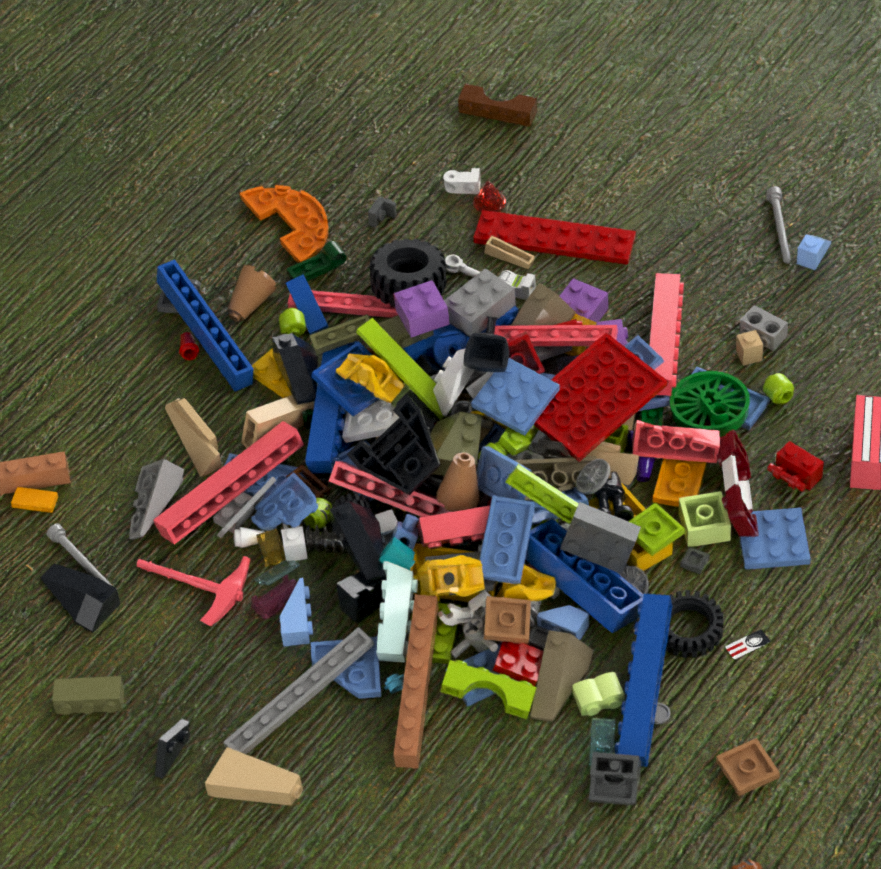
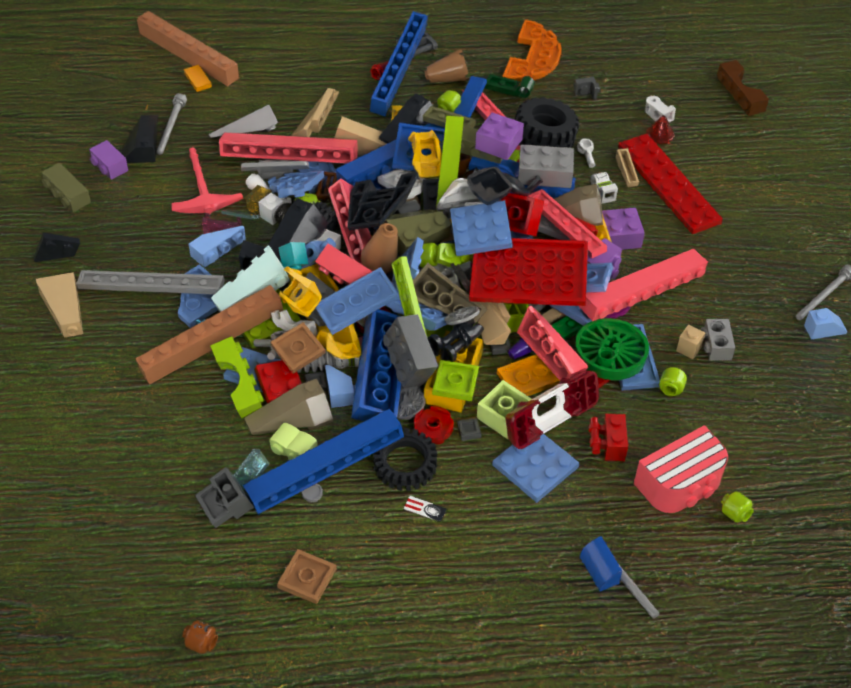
camera: 45 degrees right, 0 degrees up
none -> medium lavender brick [90,140,128,180]
none -> red plate [414,406,454,445]

